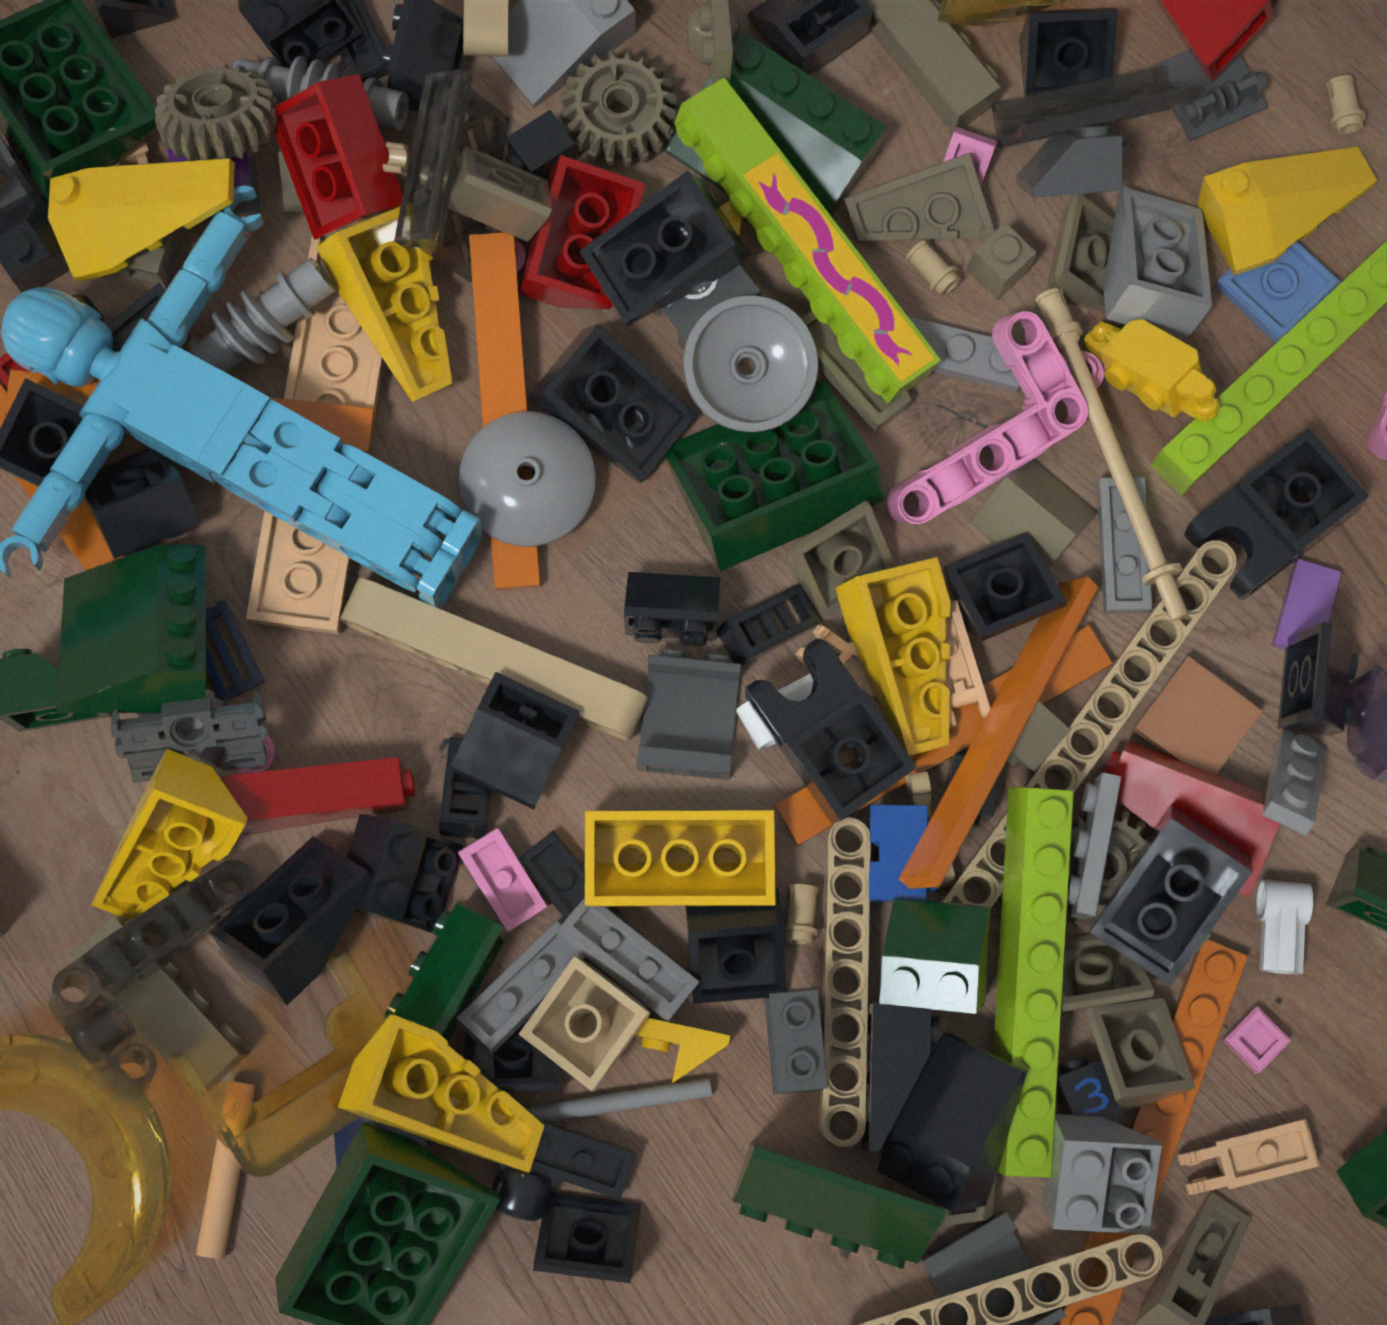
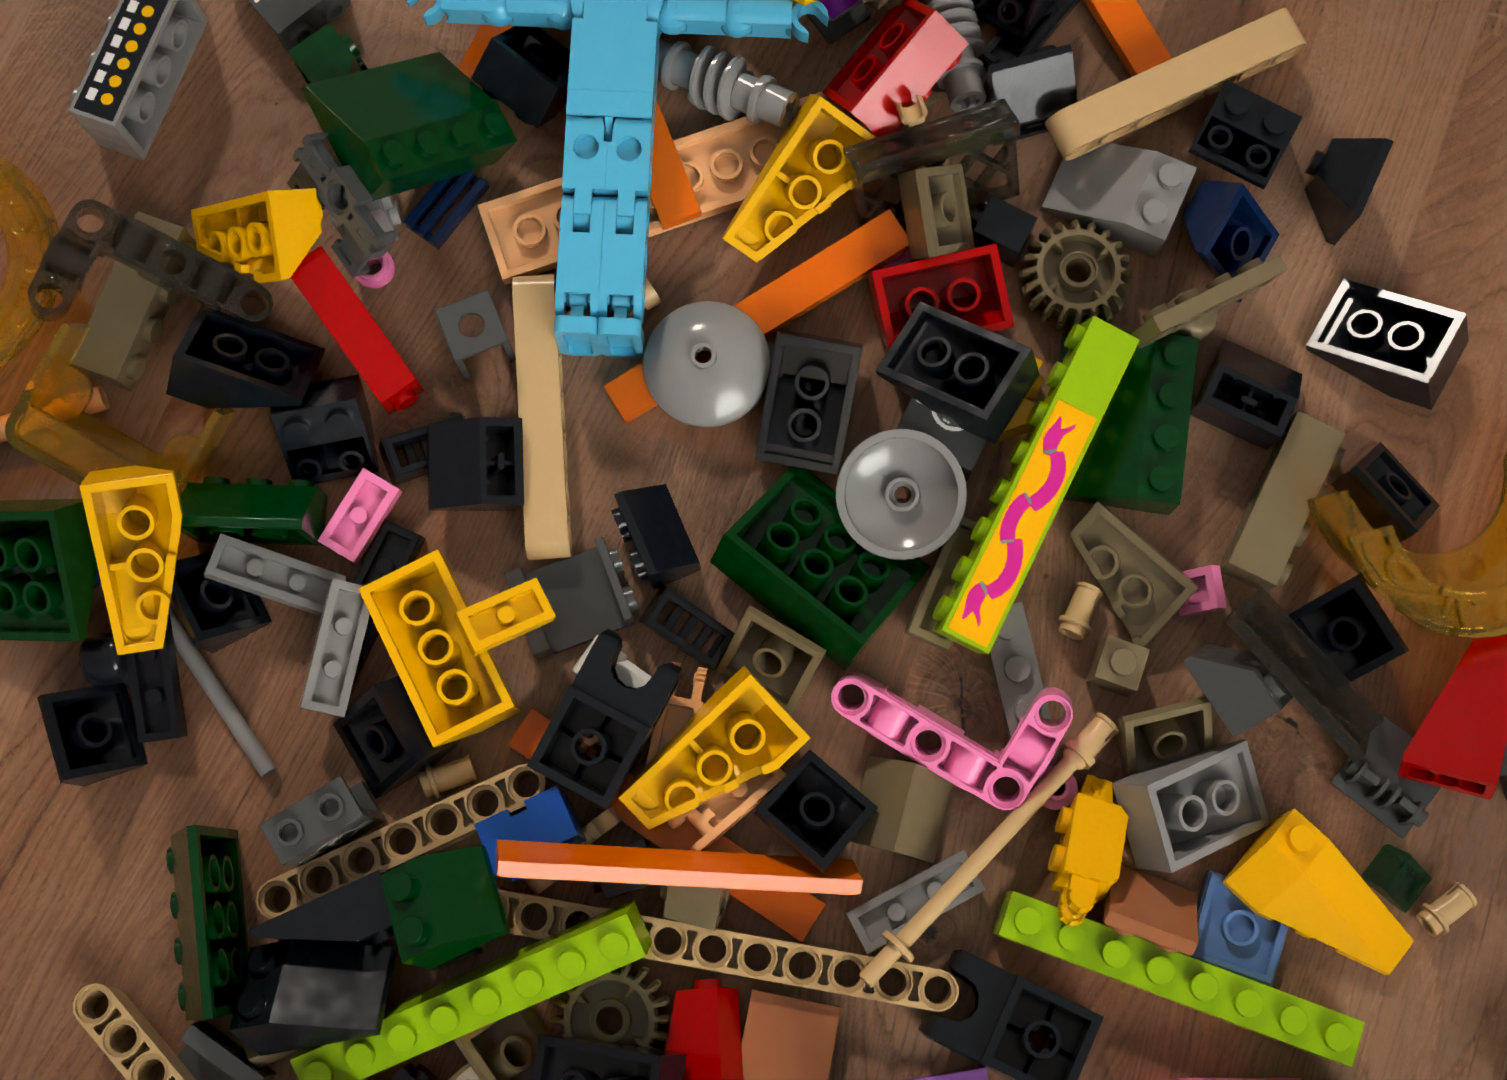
camera: 70 degrees right, 0 degrees up
tan slope [519,956,651,1092] -> none
yellow slope [634,1018,731,1083] -> none
light grey plate [1067,772,1121,920] -> none
none -> dark grey piece [434,290,516,380]
none -> yellow plate [454,577,556,657]
none -> nougat tile [1103,864,1198,956]
none -> clear green slope [1361,844,1432,913]

